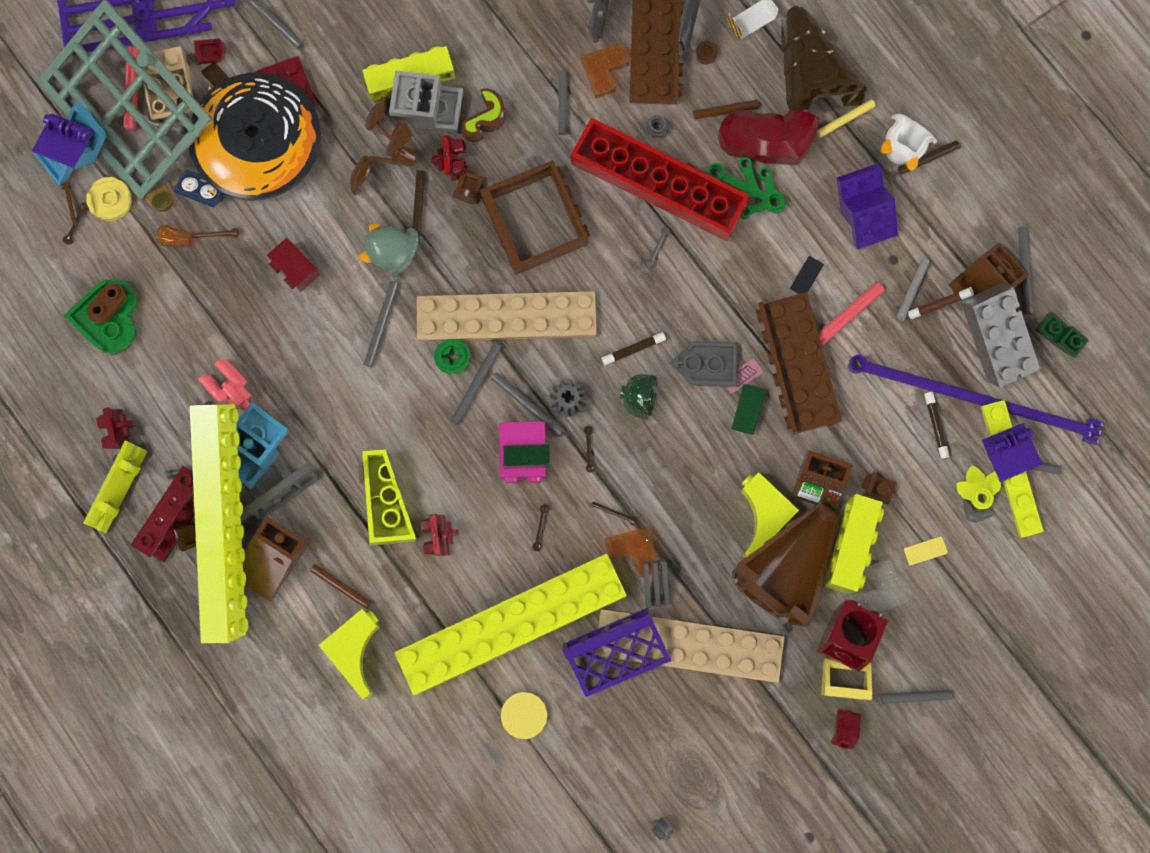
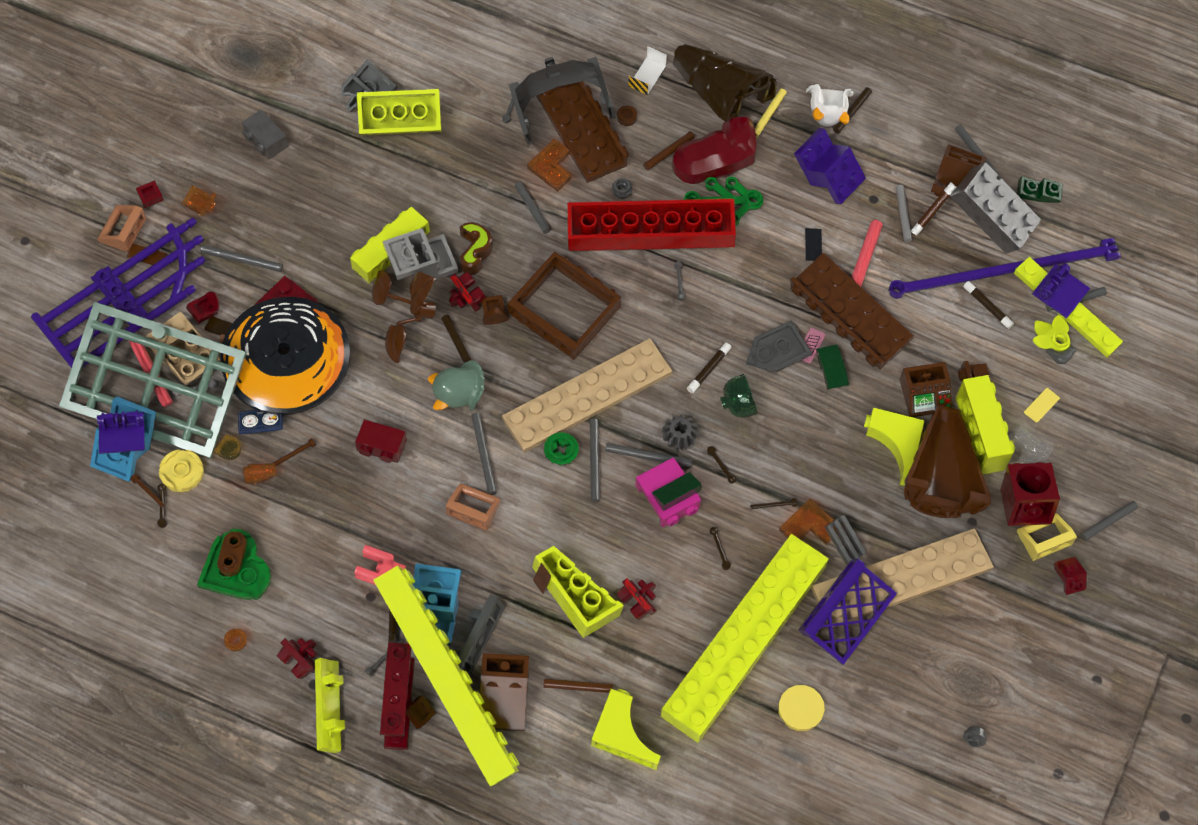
camera: 30 degrees left, 15 degrees down
none -> clear orange plate [224,629,247,652]
none -> nougat tile [445,483,501,531]

